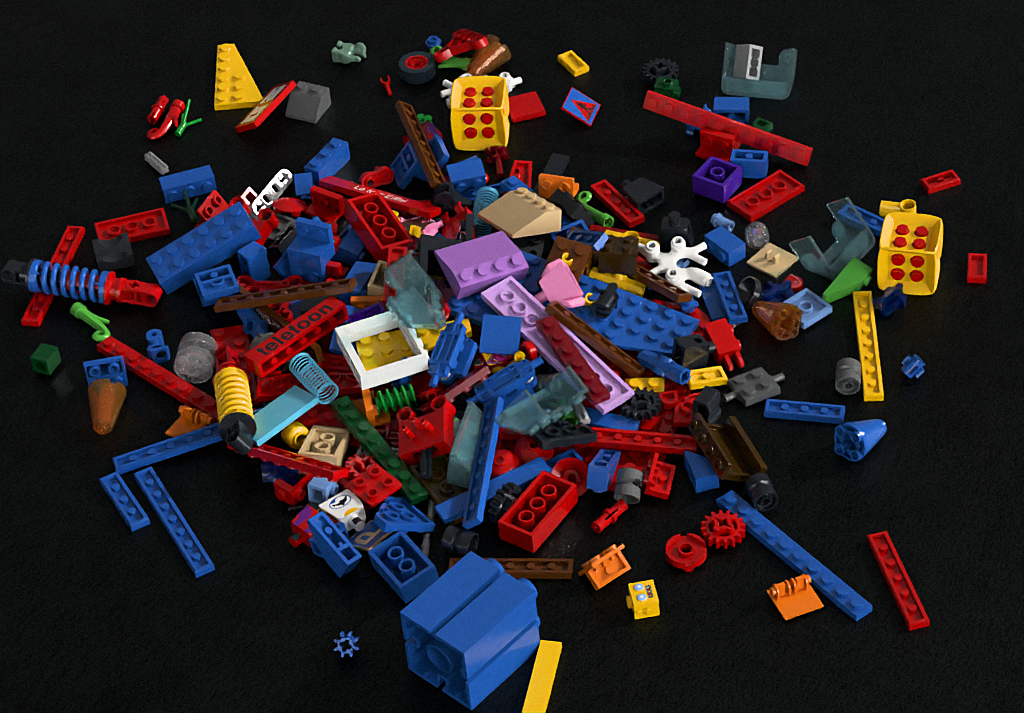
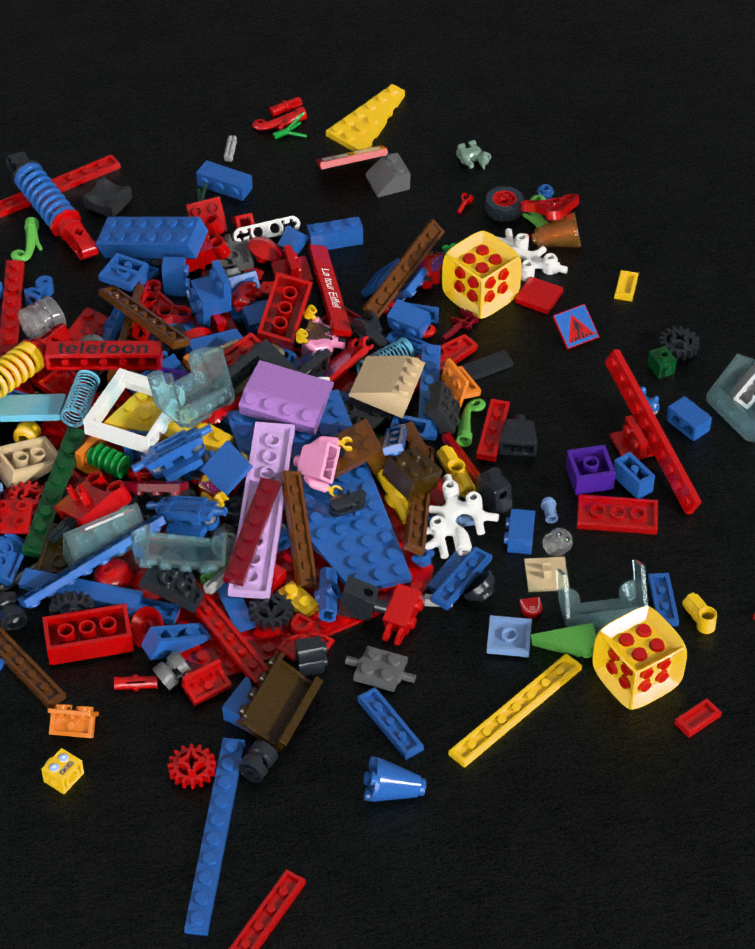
camera: 40 degrees right, 5 degrees up
red tile [94,207,171,243] -> none
red piece [359,166,394,188] -> none
red tile [520,340,538,362] -> none
red plate [666,533,707,572] -> none
yellow plate [687,366,728,390] -> none
dark green tile [752,117,773,132] -> none
clear orange cone [752,301,803,341] -> none
clear blue hips [760,280,795,312] -> none
orange hinge [767,574,824,621] -> none
dark grey wheel [835,358,861,395] -> none
clear blue hips [872,283,907,317] -> none
blue gear [901,354,925,378] -> none

